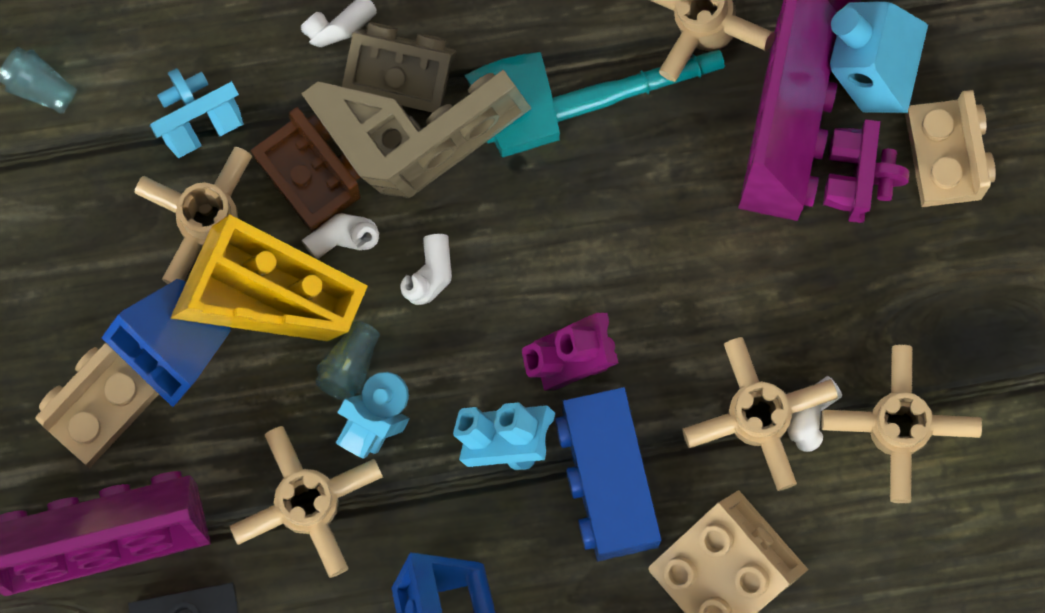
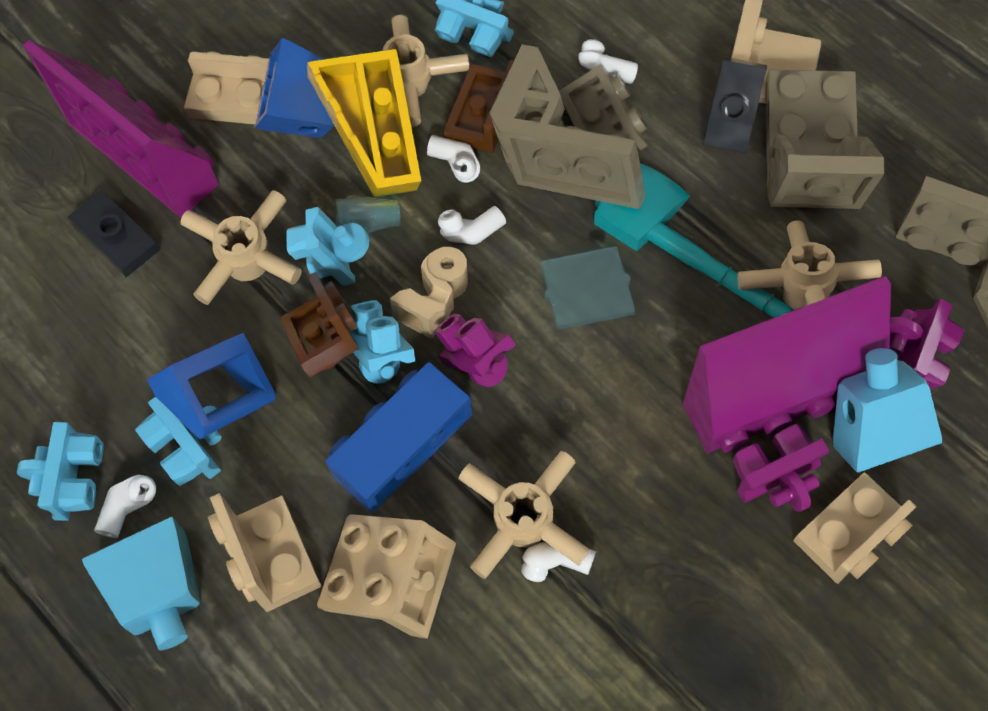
camera: 60 degrees right, 10 degrees down
tan bar [821,345,982,503] -> none
none -> reddish brown bracket [280,271,359,378]
none -> tan leg [390,247,468,339]
none -> clear light blue piece [541,246,635,330]

